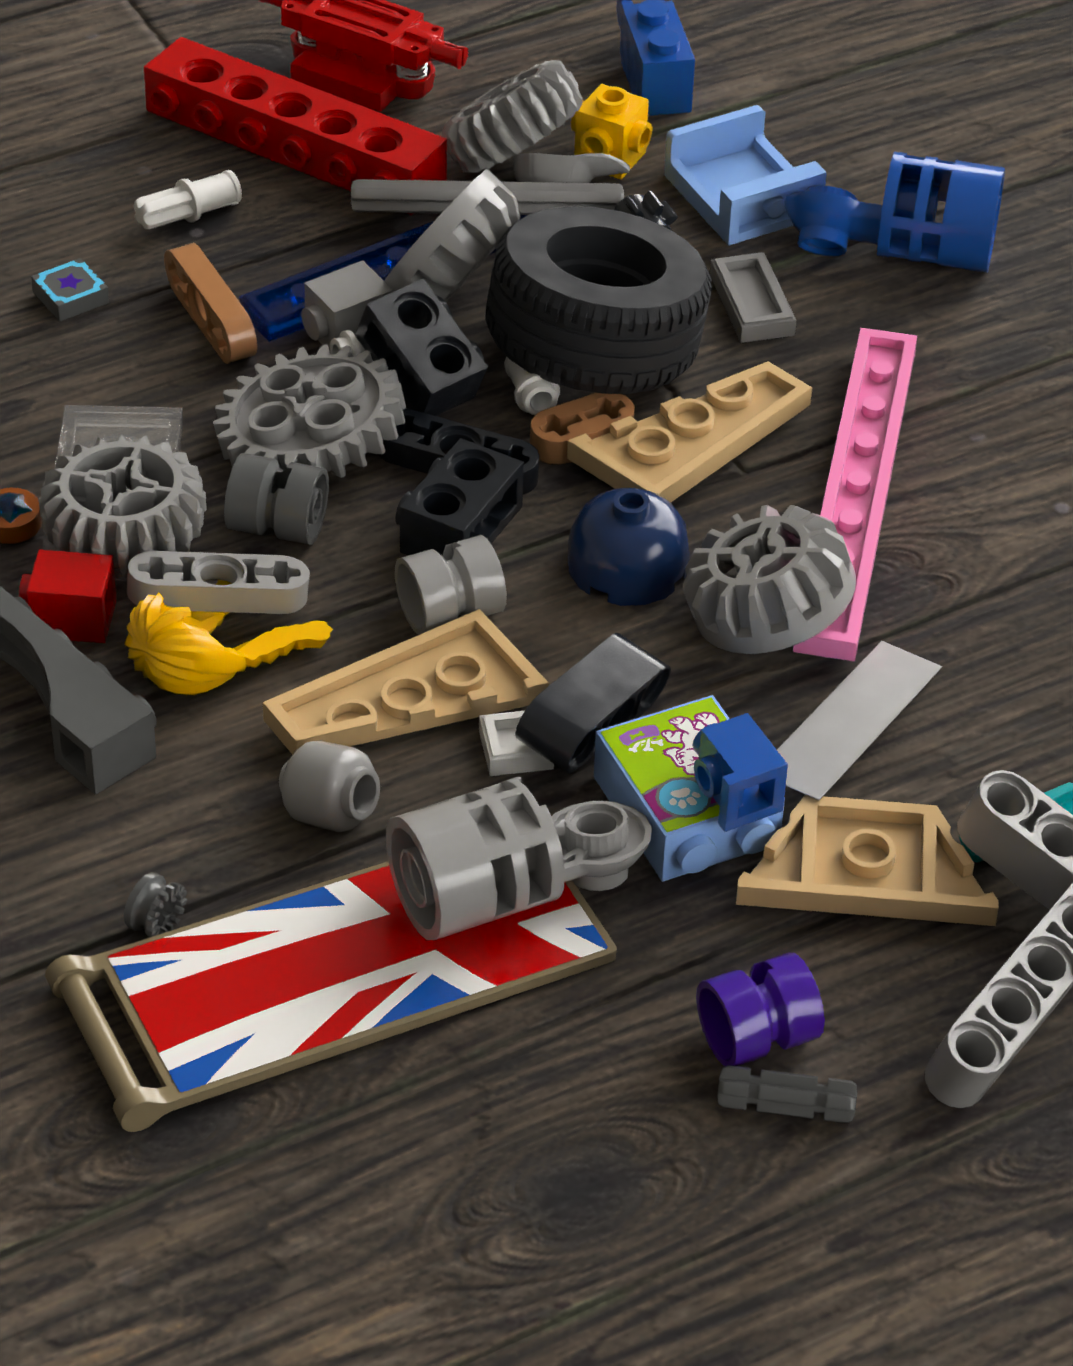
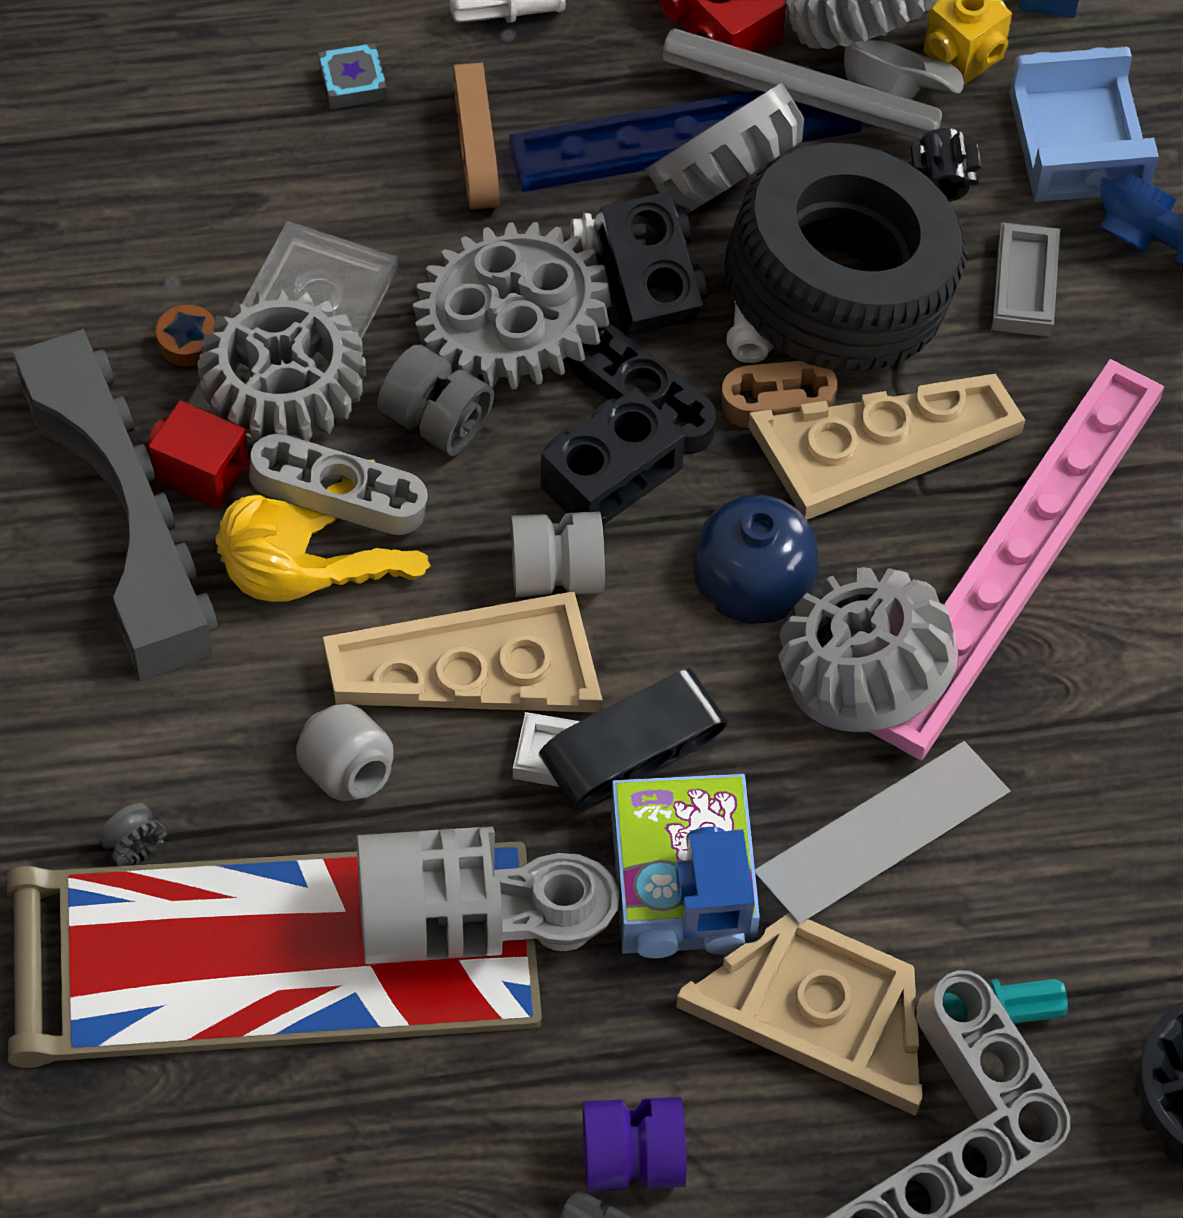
camera: 20 degrees right, 15 degrees up
light grey brick [301,260,393,352] -> none

